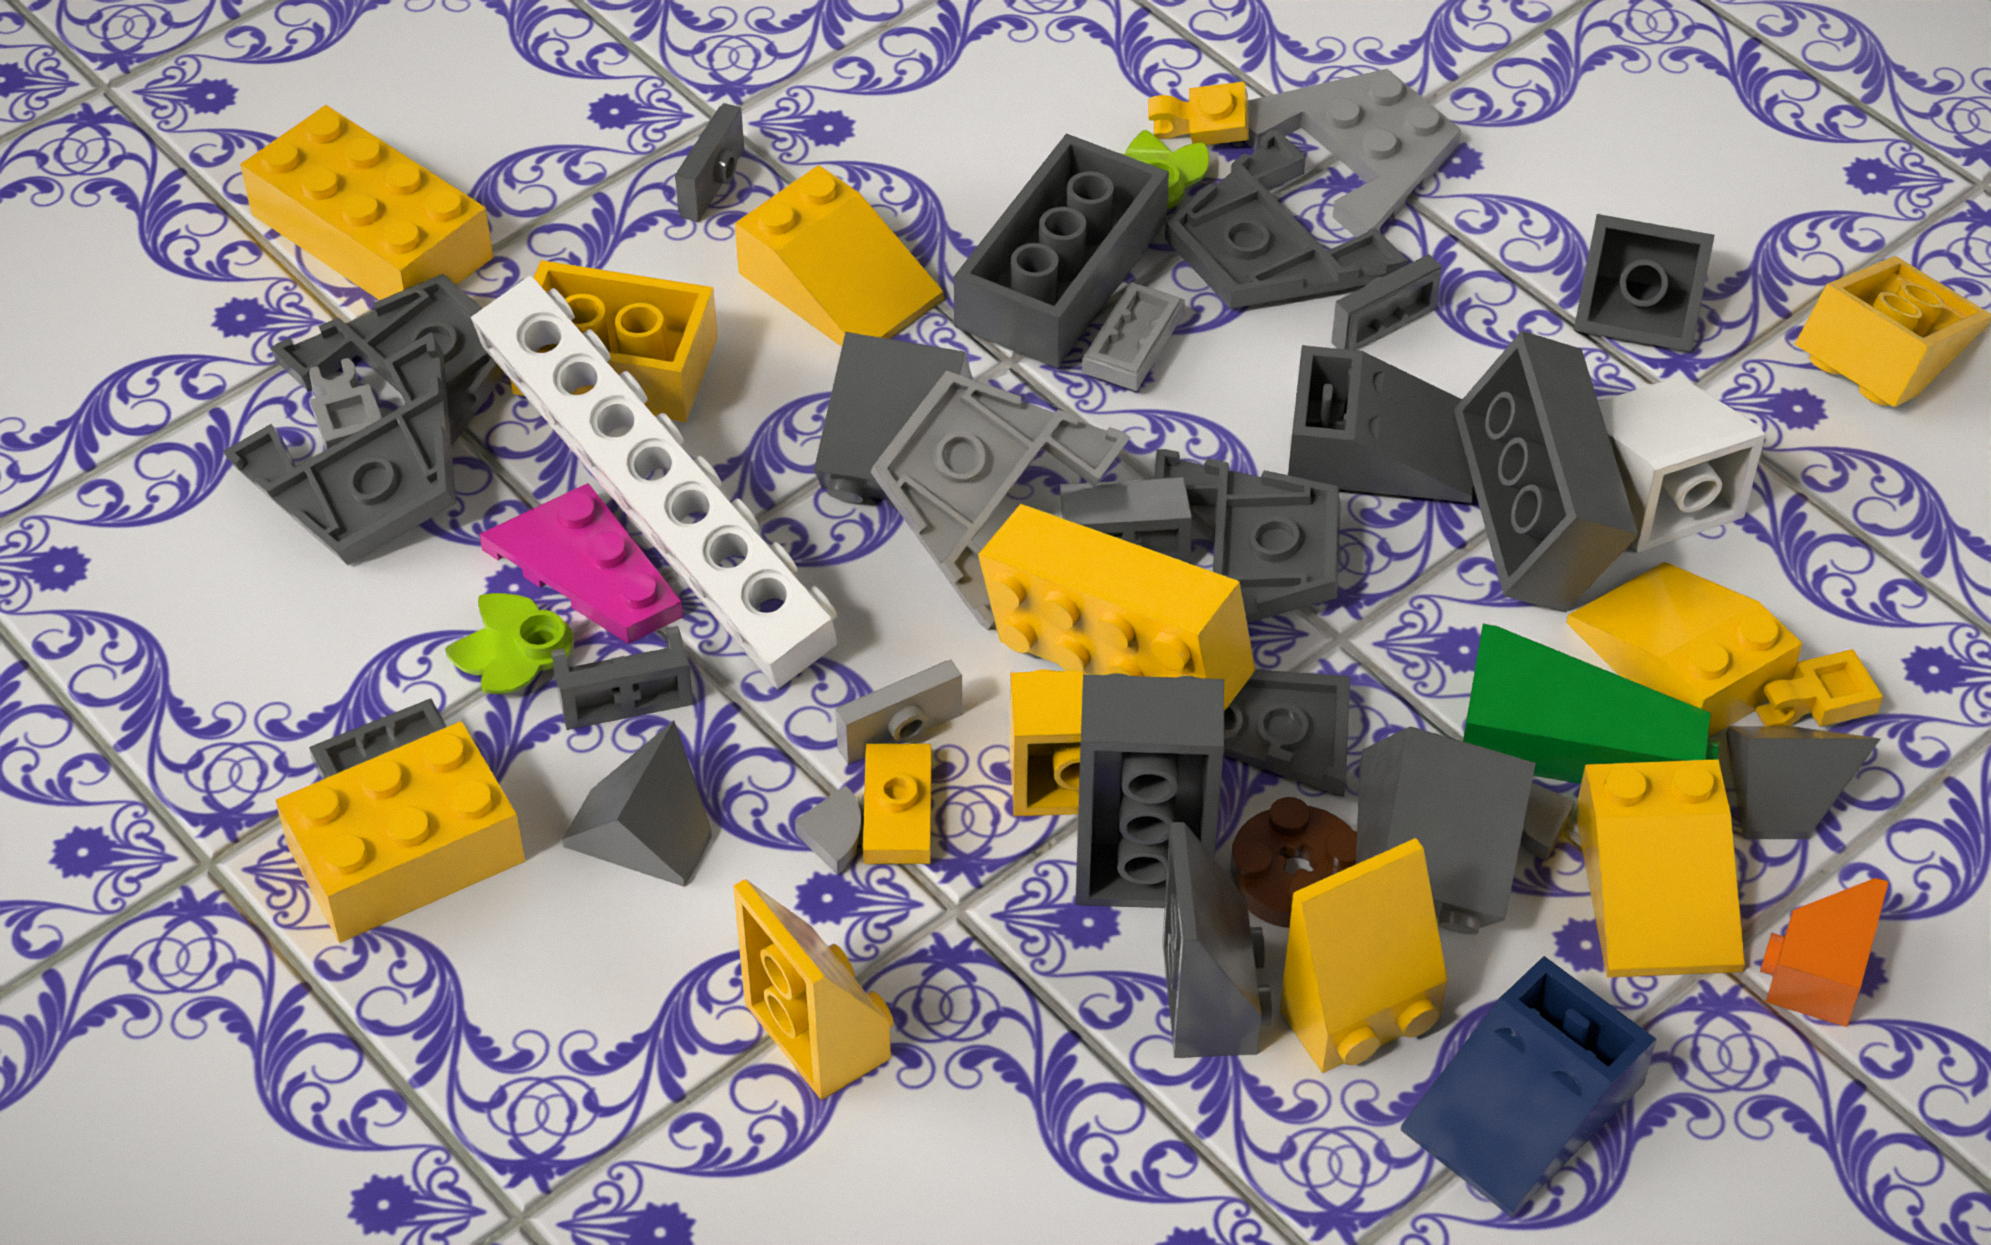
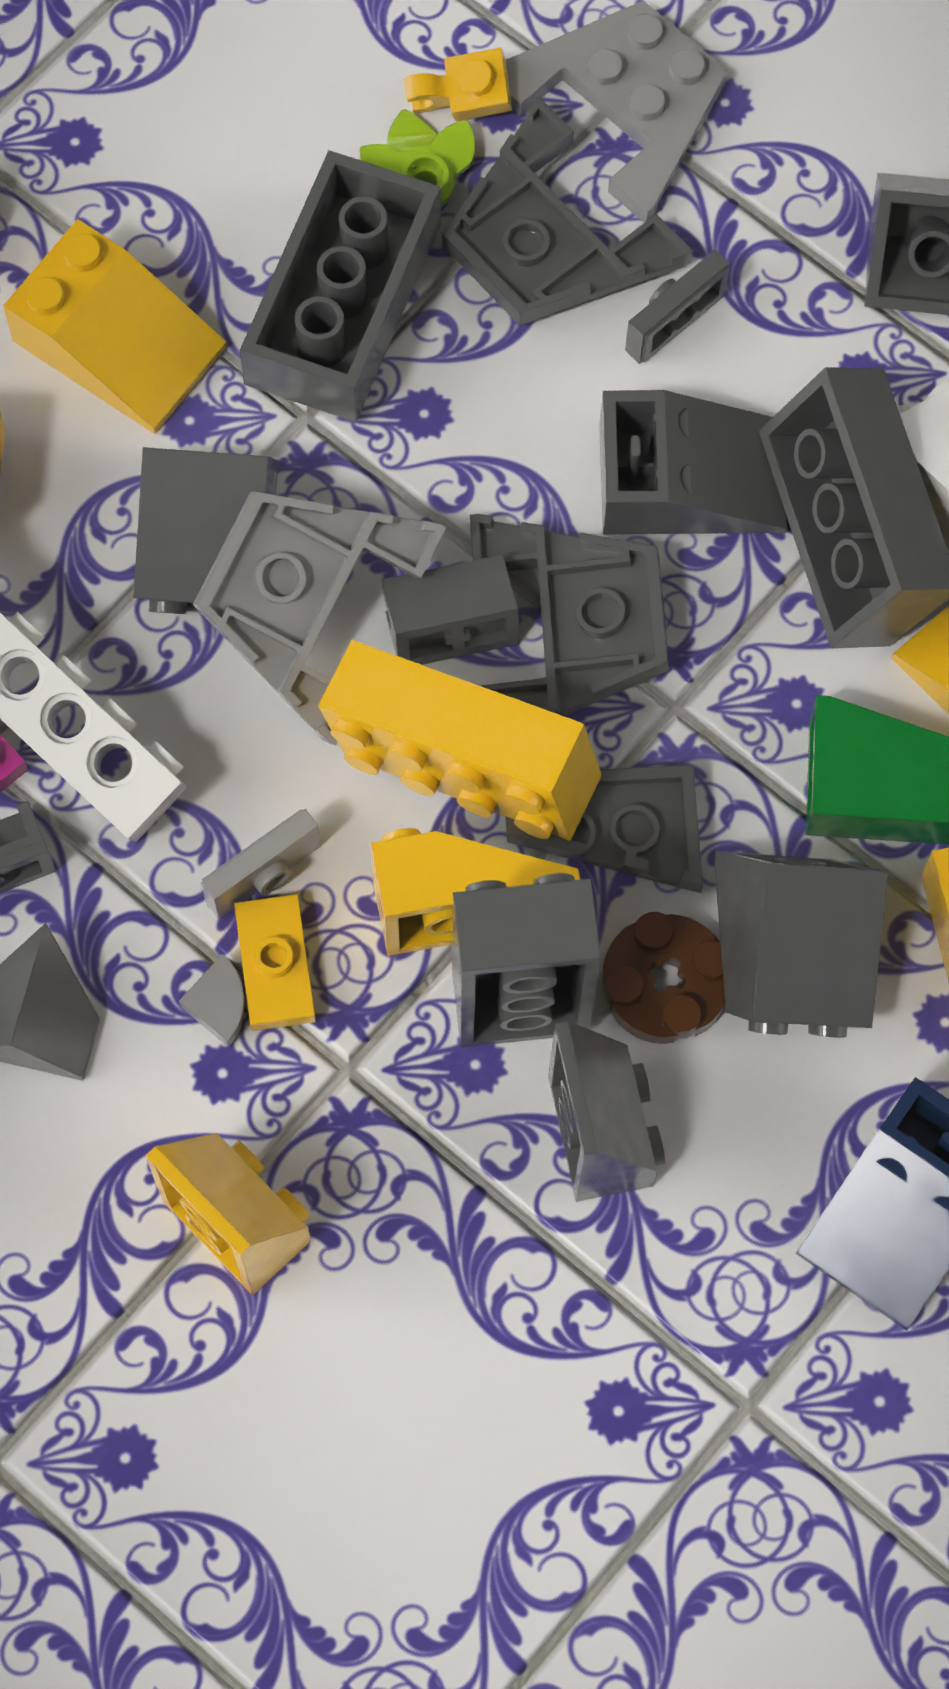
camera: 10 degrees left, 20 degrees up
light grey plate [1082,282,1185,391] -> none
yellow slope [1279,838,1448,1074] -> none
light grey tile [1520,783,1575,862] -> none

